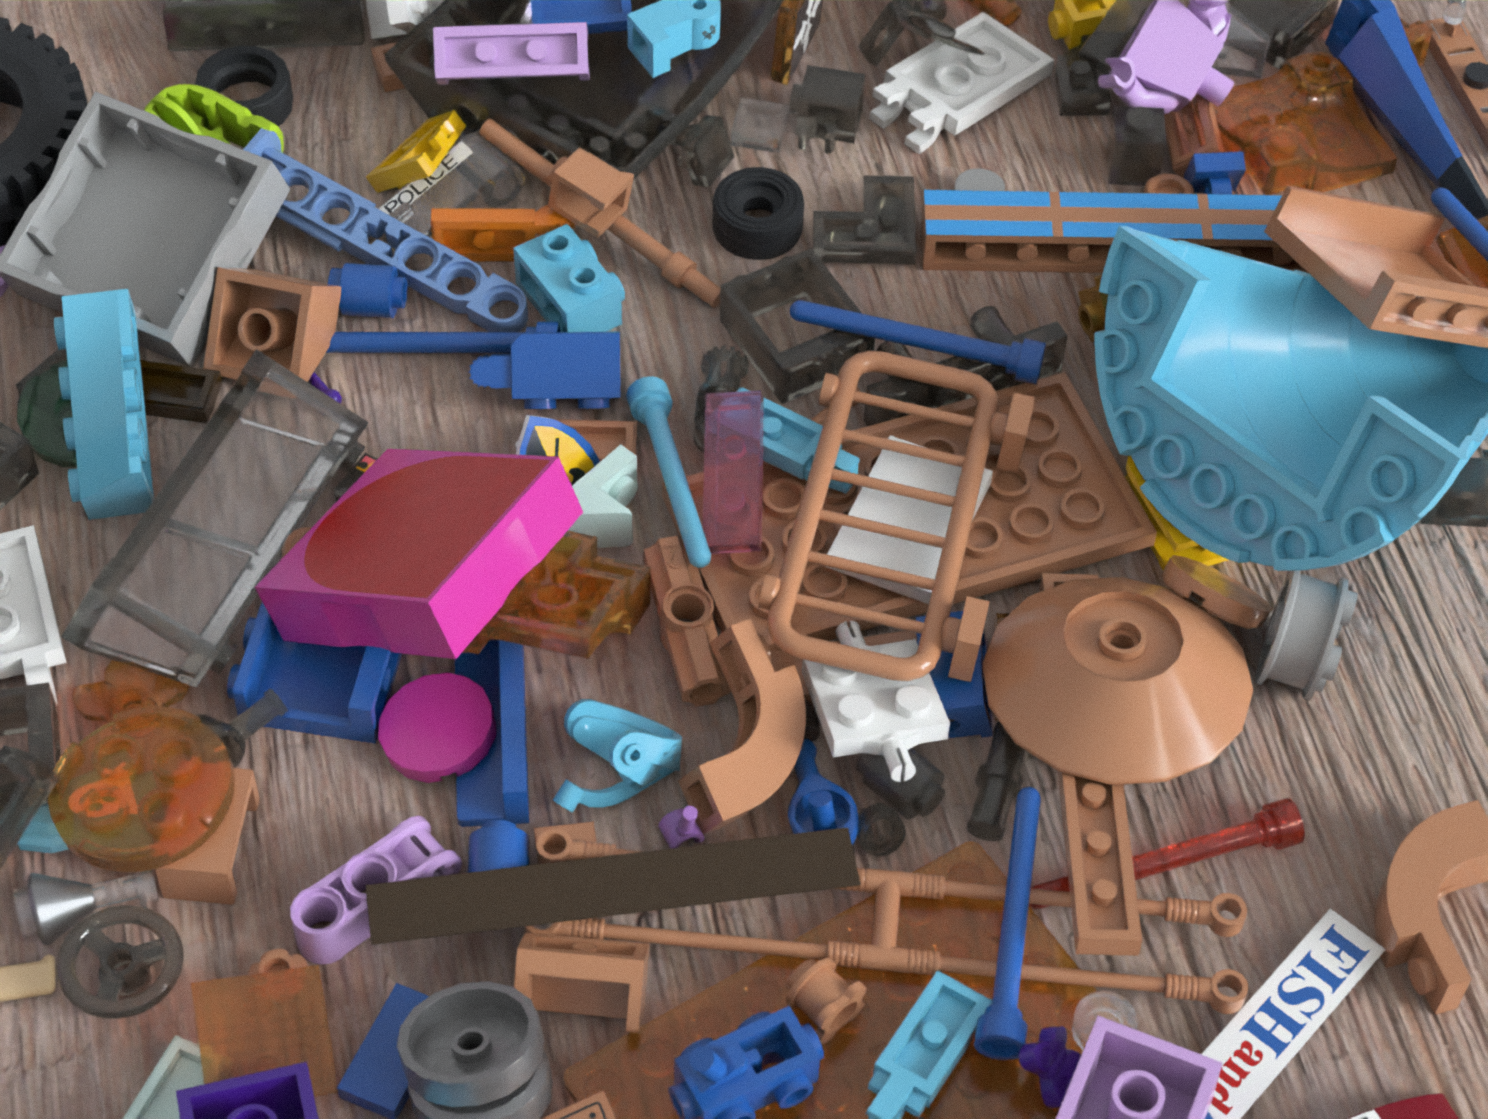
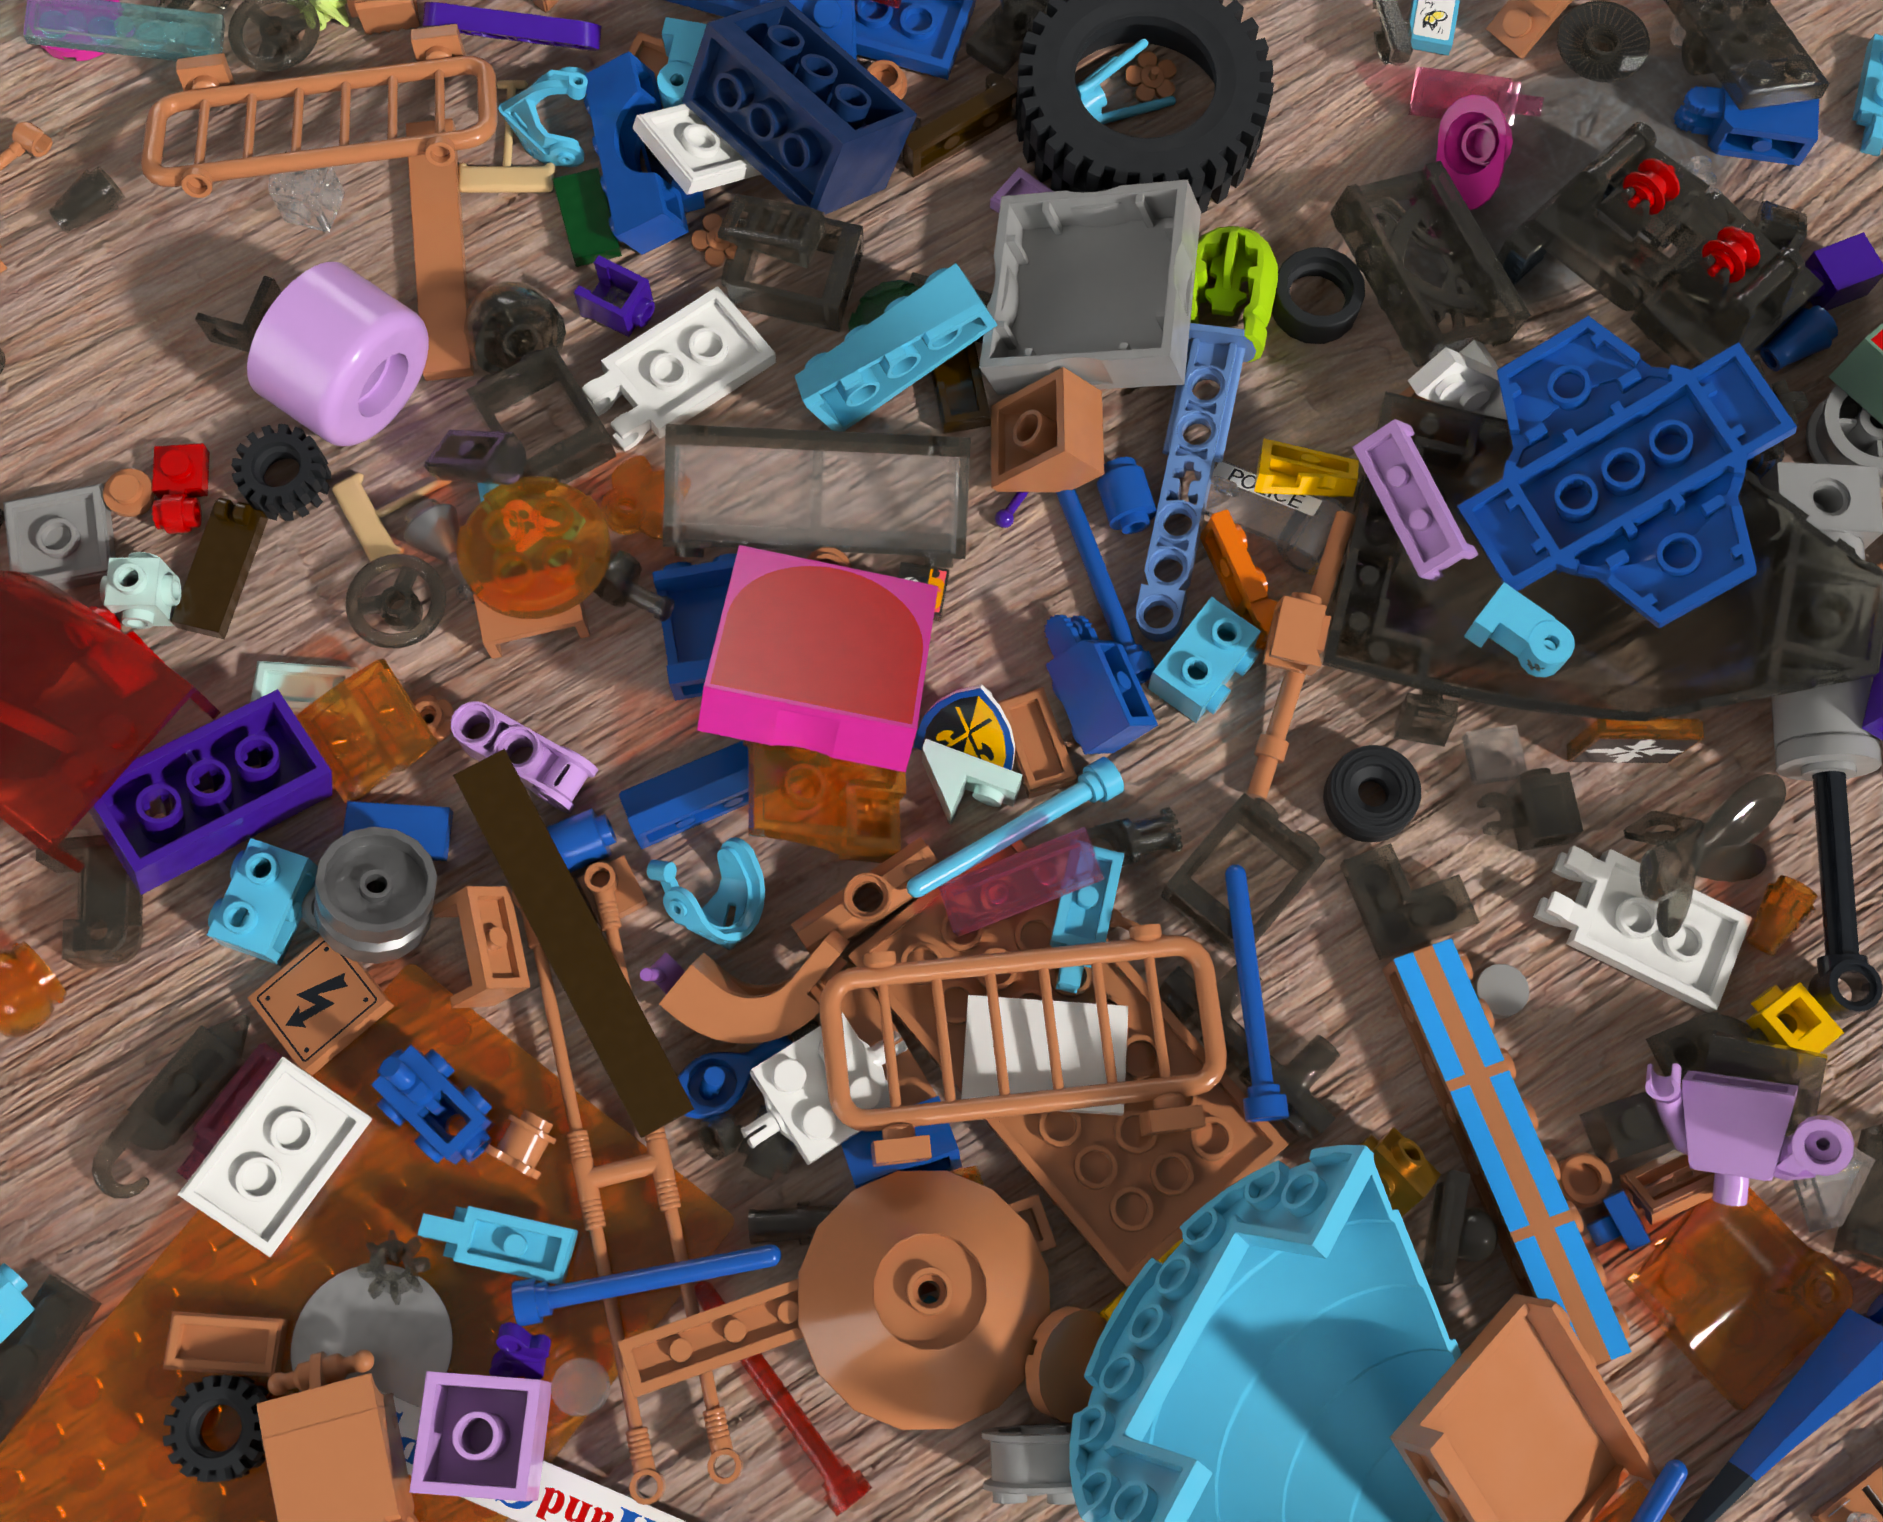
camera: 70 degrees right, 20 degrees up
dark pink tile [378,673,496,783] -> none

